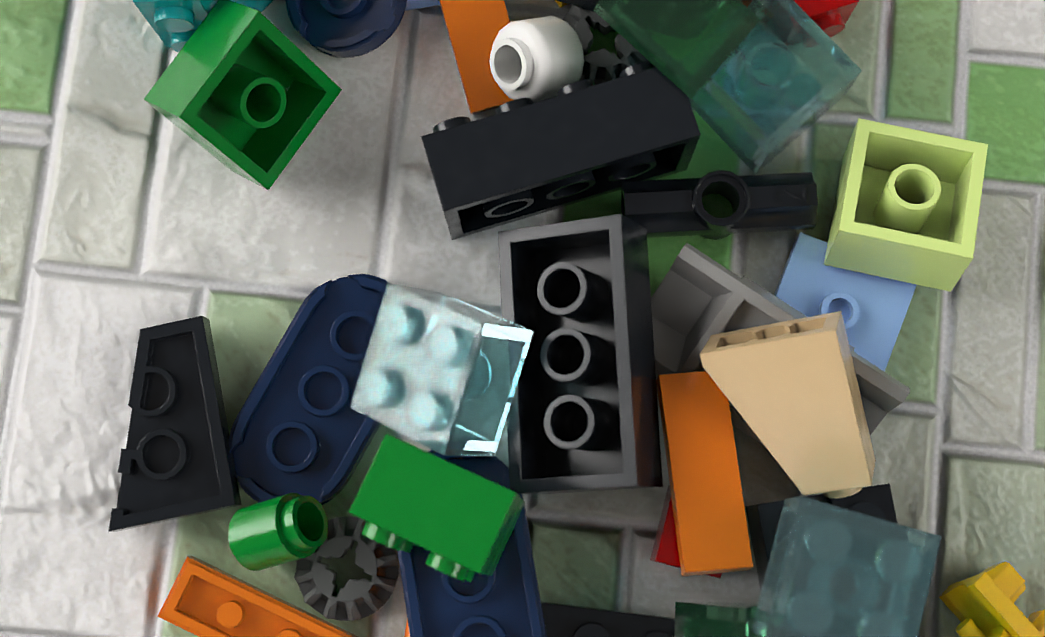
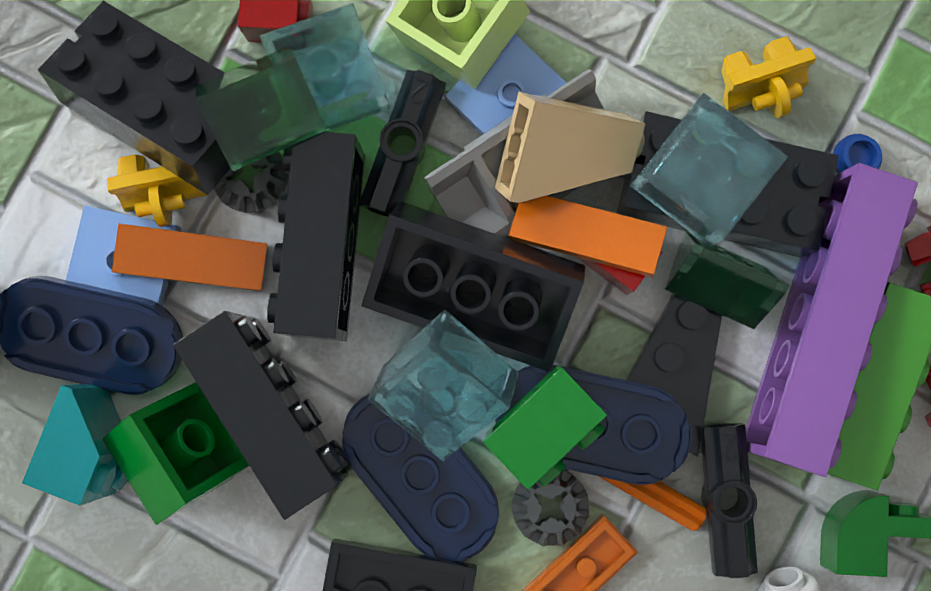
camera: 70 degrees left, 5 degrees up
green brick [228,493,328,571] -> none
white head [489,16,584,102] -> none
none -> black brick [173,311,349,520]

